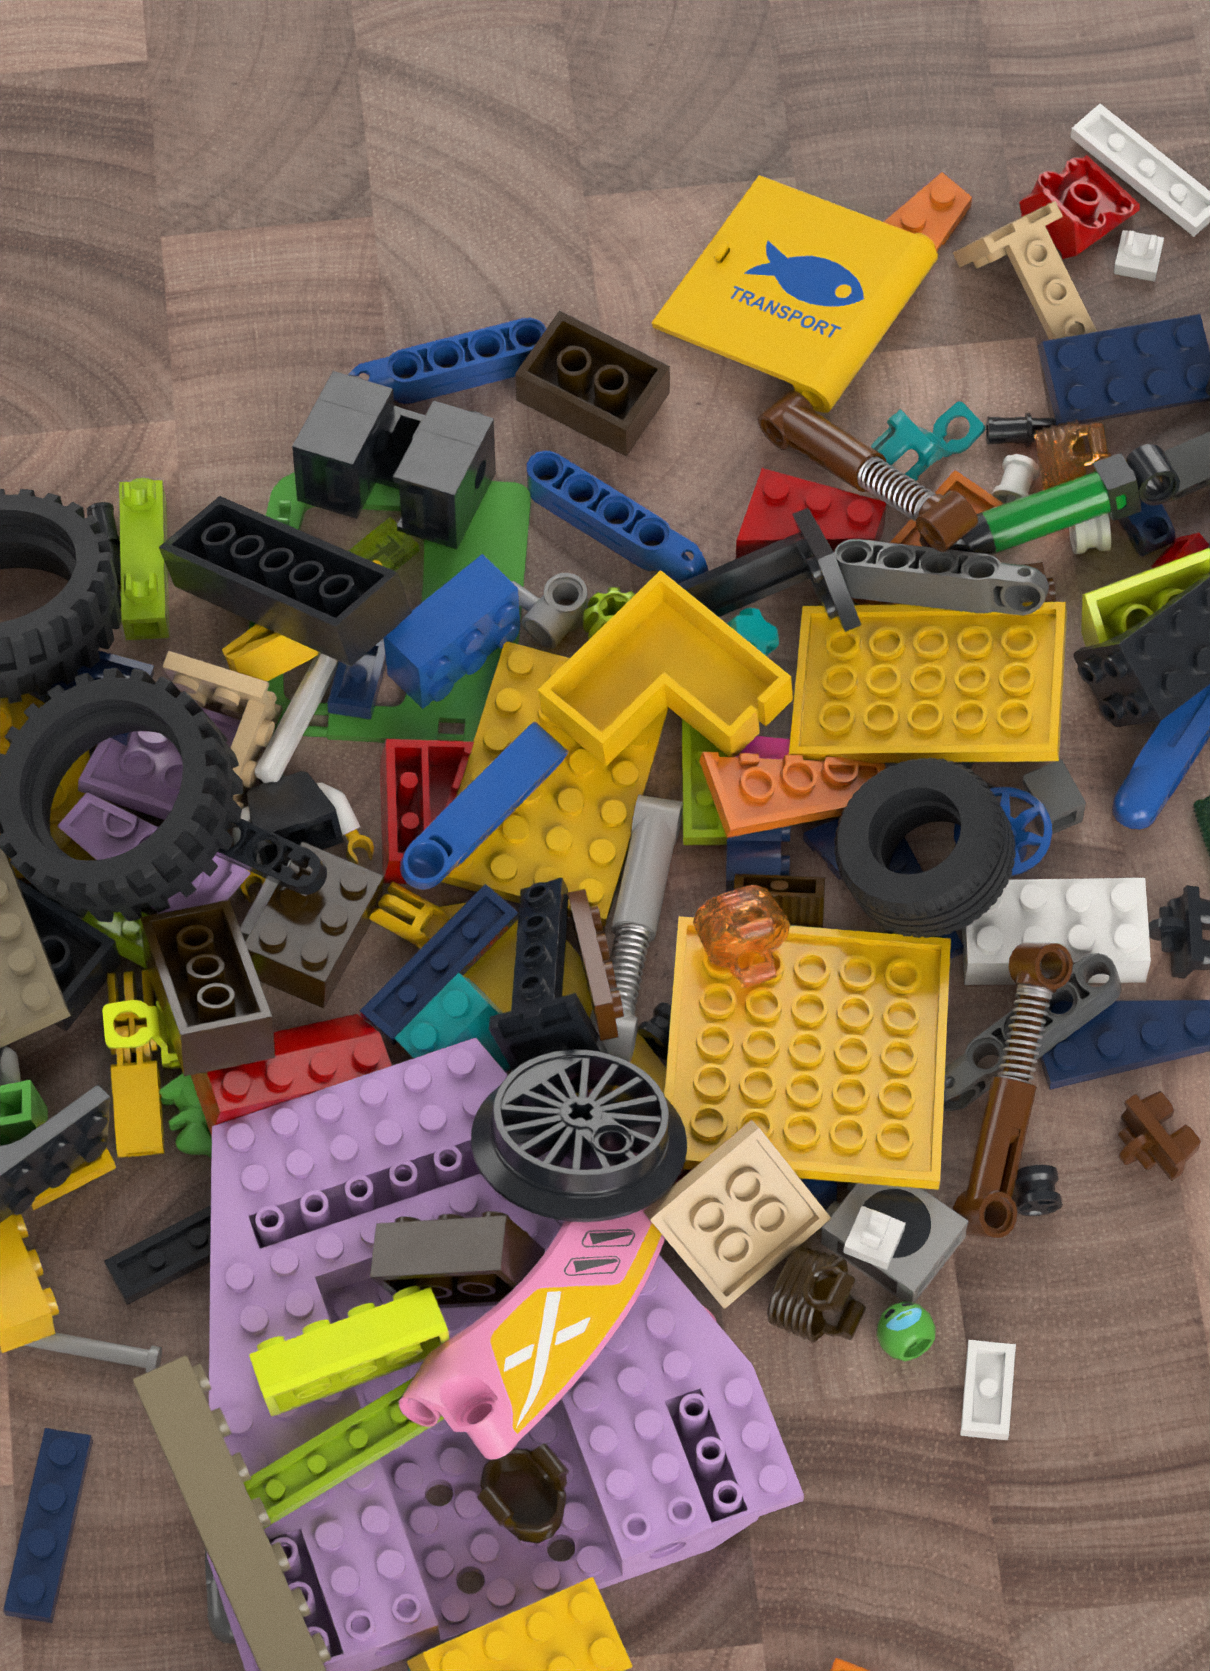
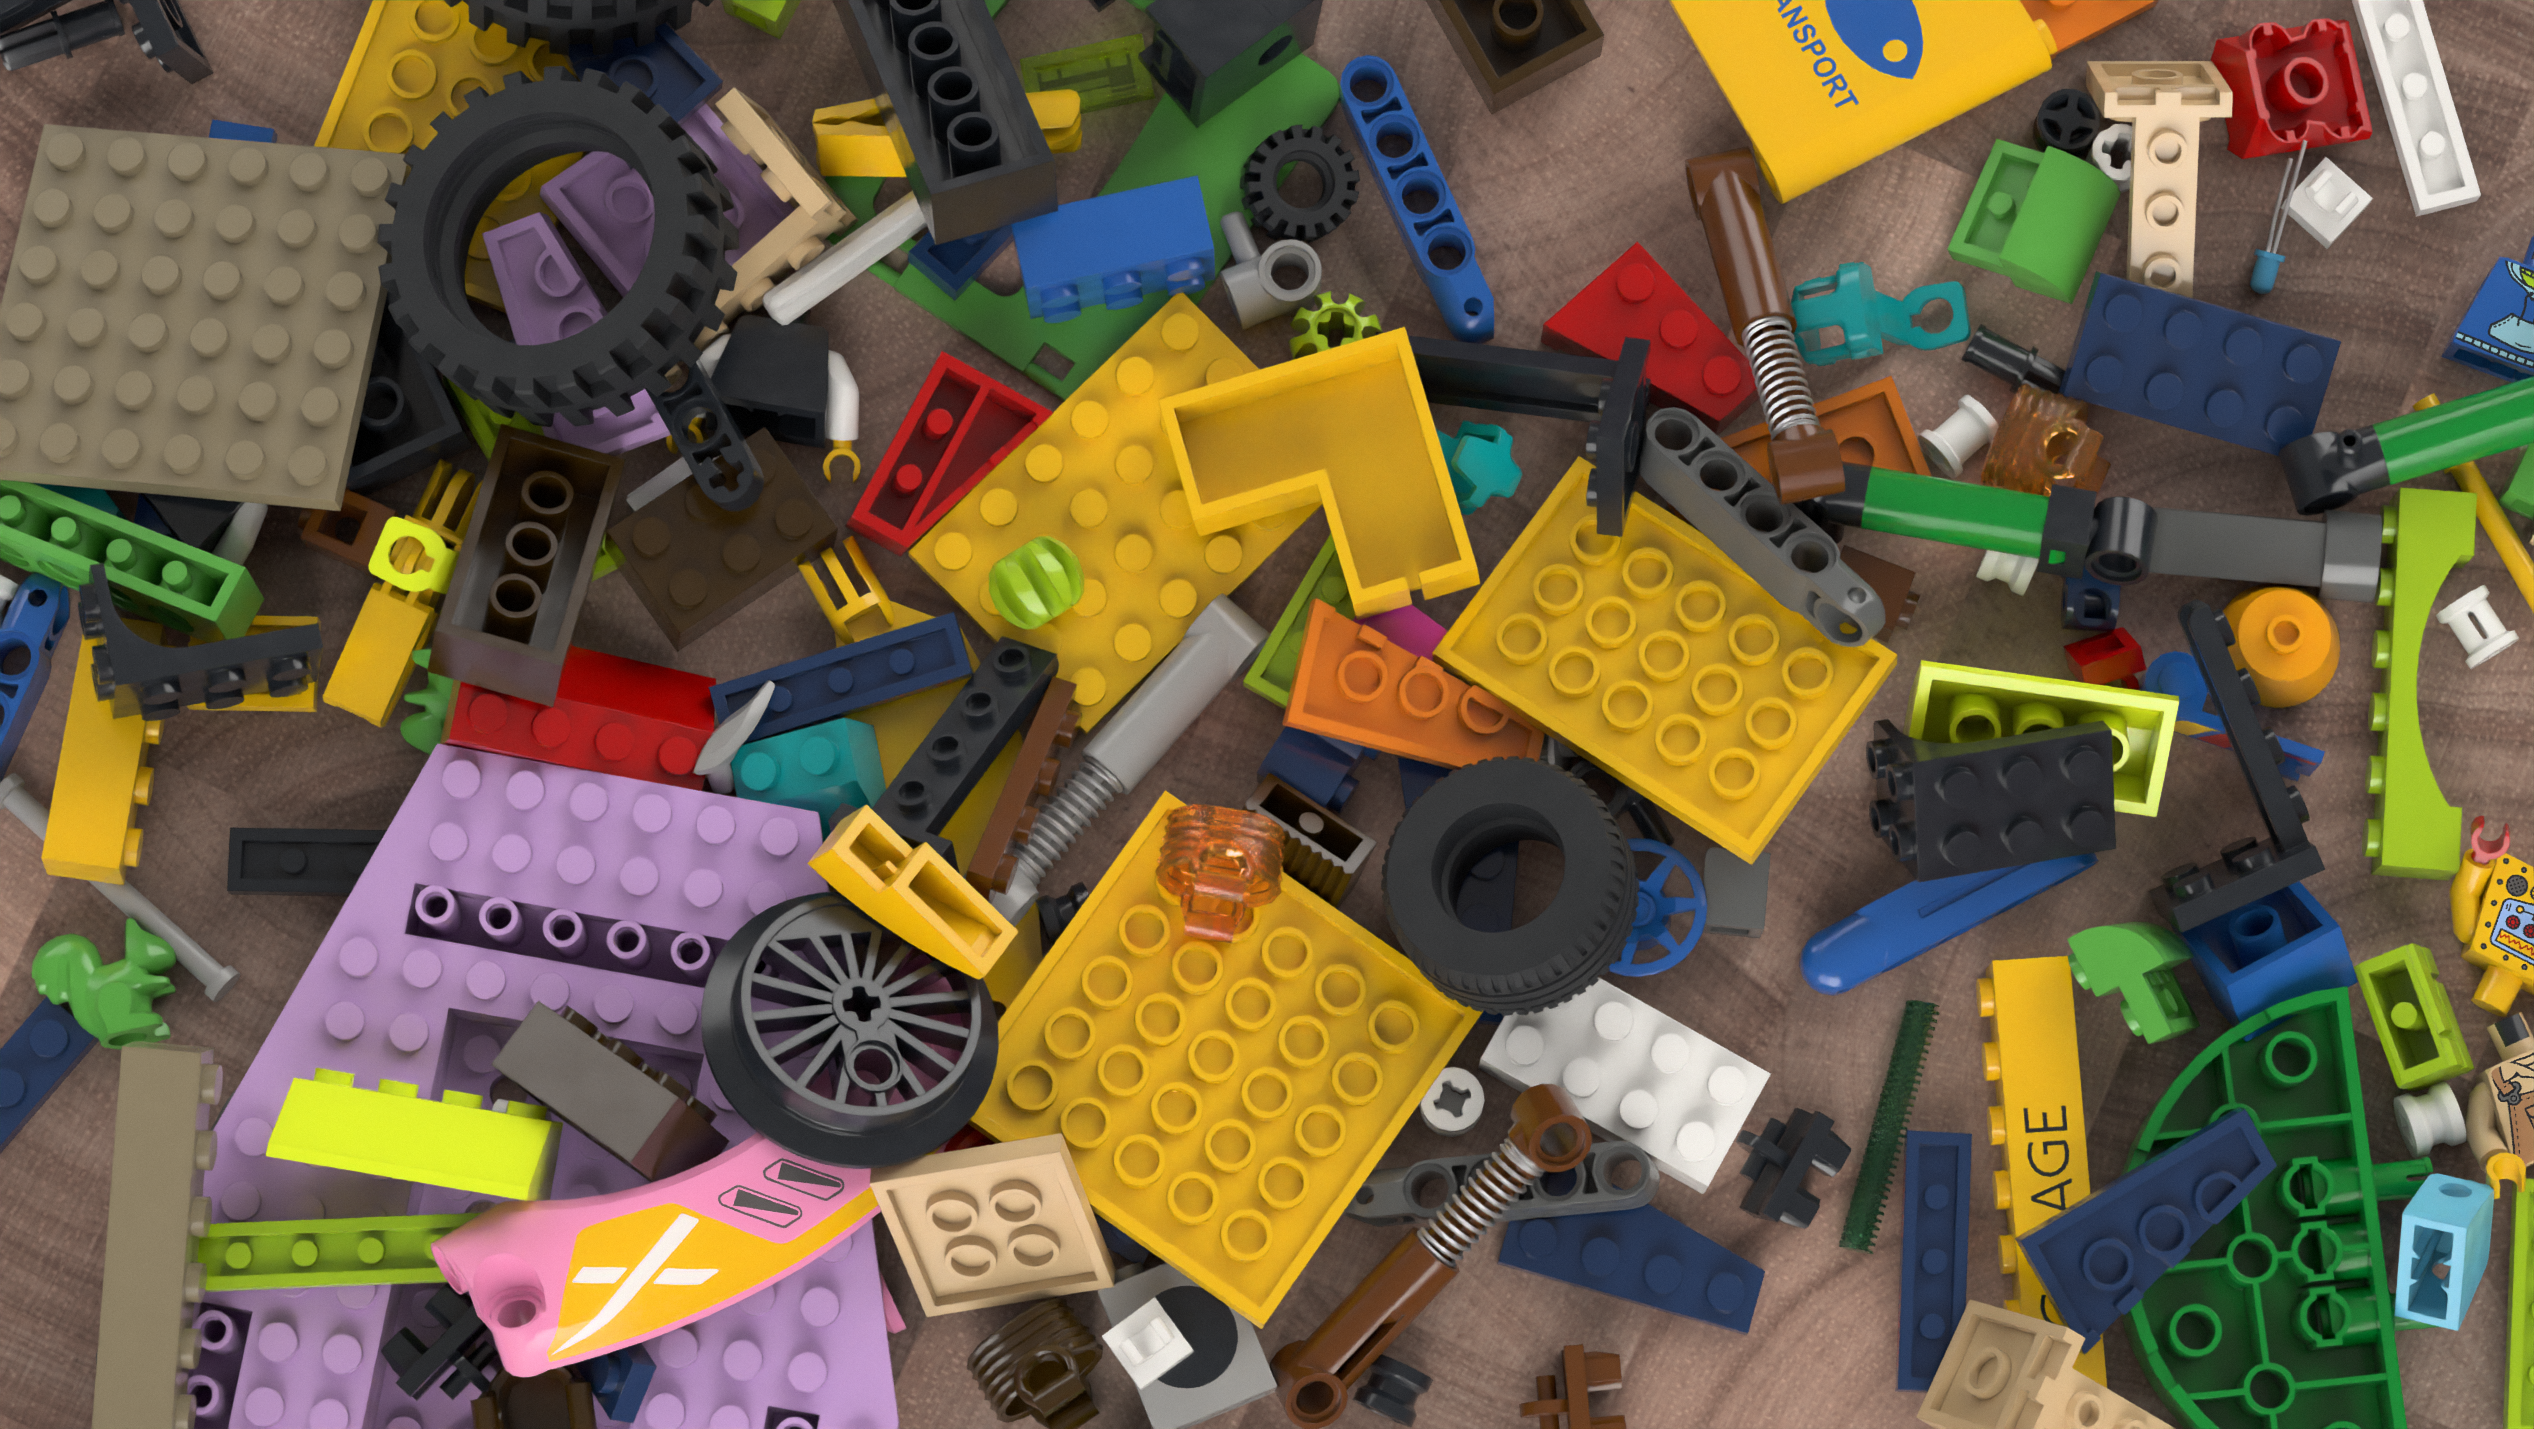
camera: 30 degrees right, 15 degrees up
blue piece [400,722,569,890] -> none
none -> bright green animal [32,918,176,1050]
none -> reddish brown brick [298,489,401,580]
none -> black hips [381,1283,499,1401]
none -> dark blue plate [574,1343,657,1423]
none -> light grey bar [693,680,775,794]
none -> yellow slope [807,804,1019,980]
none -> lime piece [989,536,1084,629]
none -> black tyre [1240,125,1360,243]
none -> white wheel [1419,1067,1485,1137]
none -> bright green brick [1947,139,2121,304]
none -> black wheel [2033,89,2100,158]
none -> white bush [2085,124,2132,193]
none -> piece [2250,140,2308,294]

